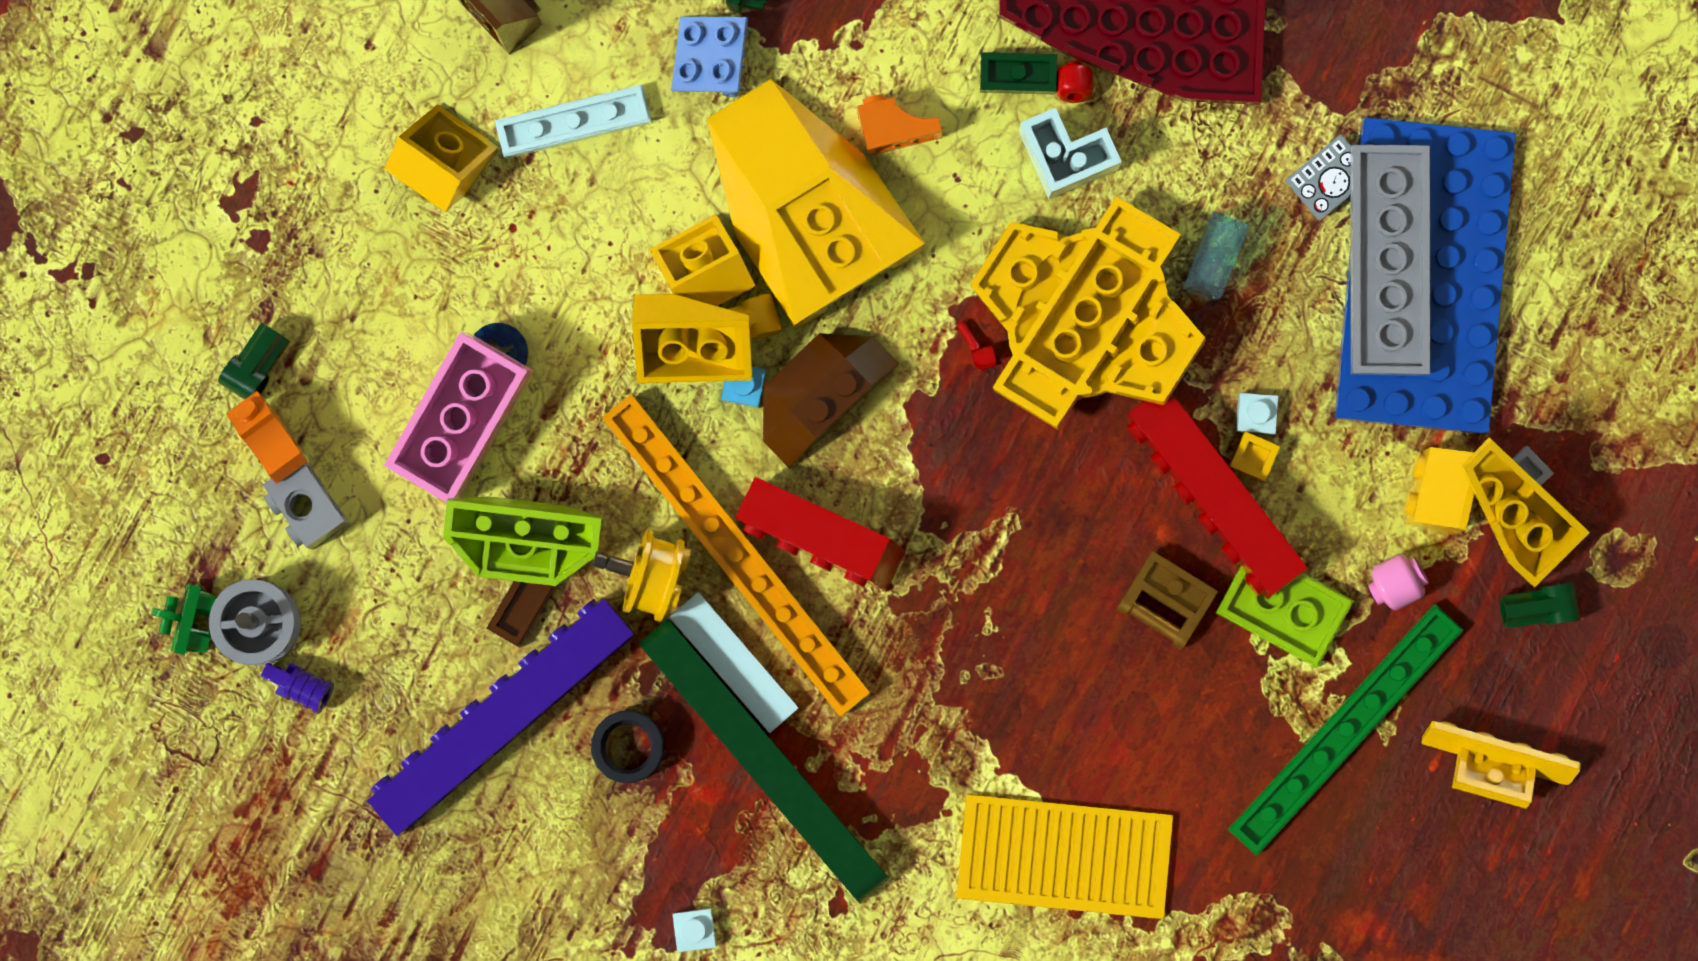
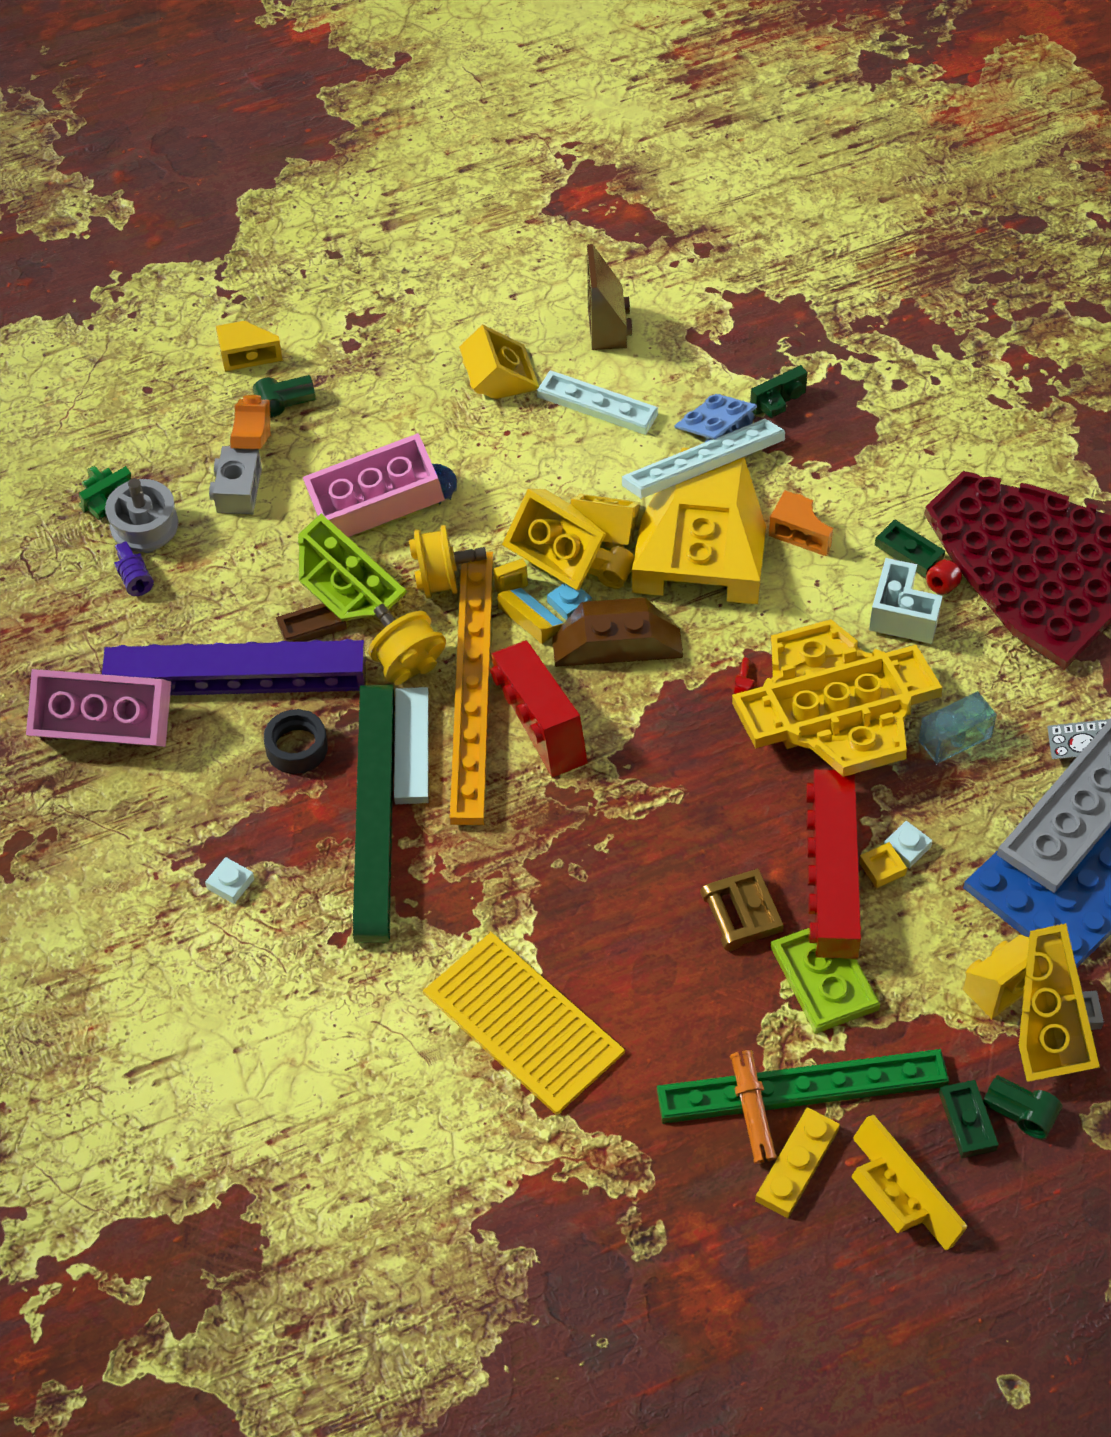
camera: 40 degrees right, 30 degrees down
bright pink head [1368,553,1429,611] -> none
none -> bright pink brick [26,669,171,747]
none -> yellow slope [216,321,283,371]
none -> yellow wheel [409,525,487,599]
none -> yellow tile [494,558,528,594]
none -> yellow slope [498,587,564,644]
none -> light aqua tile [622,419,785,499]
none -> orange pin [730,1050,777,1164]
none -> yellow plate [755,1107,840,1218]
none -> dark green plate [939,1080,999,1159]

